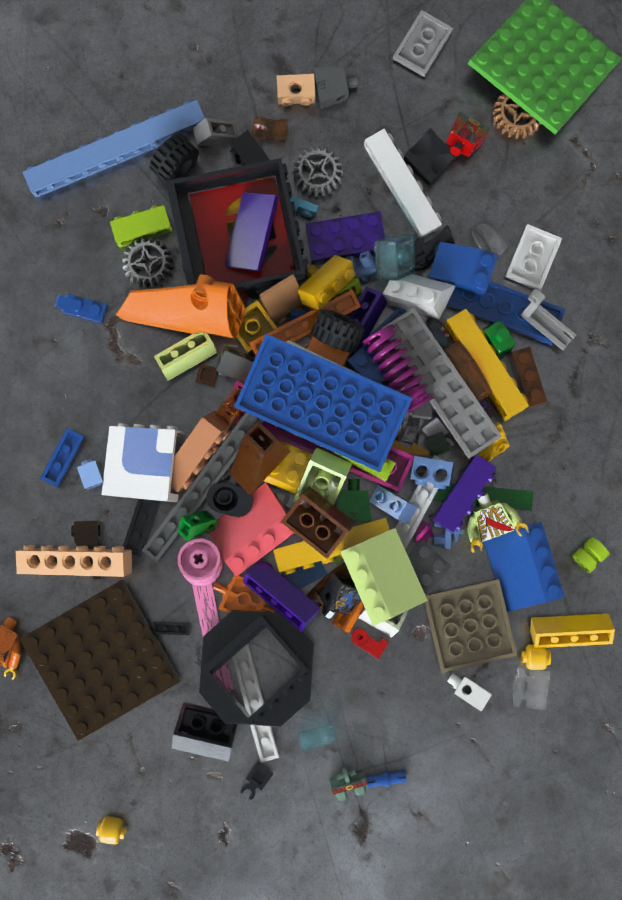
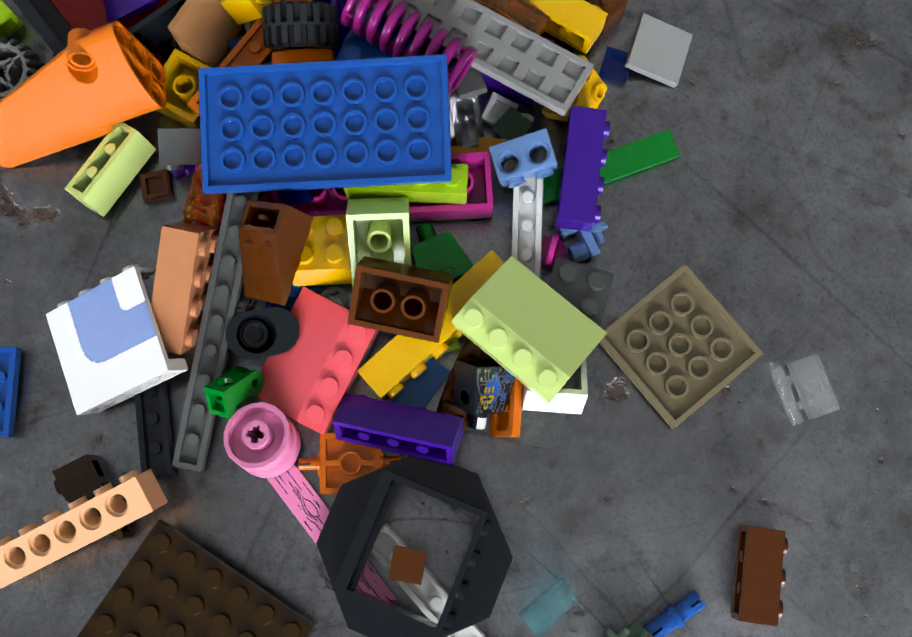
camera: 30 degrees left, 5 degrees down
light blue brick [77,459,104,490] -> none
black piece [152,621,191,635] -> none
red leg [351,628,389,659] -> none
medium blue brick [369,485,418,524] -> none
white torso [447,673,492,712] -> none
torso [467,493,529,553] -> none
blue slope [484,522,565,612] -> none
yellow head [521,644,551,670] -> none
yellow brick [530,613,615,648] -> none
lime wheel [572,537,610,573] -> none
none -> reddish brown tile [388,545,427,585]
none -> clear blue tile [599,46,630,84]
none -> light grey tile [624,13,693,88]
none -> reddish brown brick [731,525,788,627]

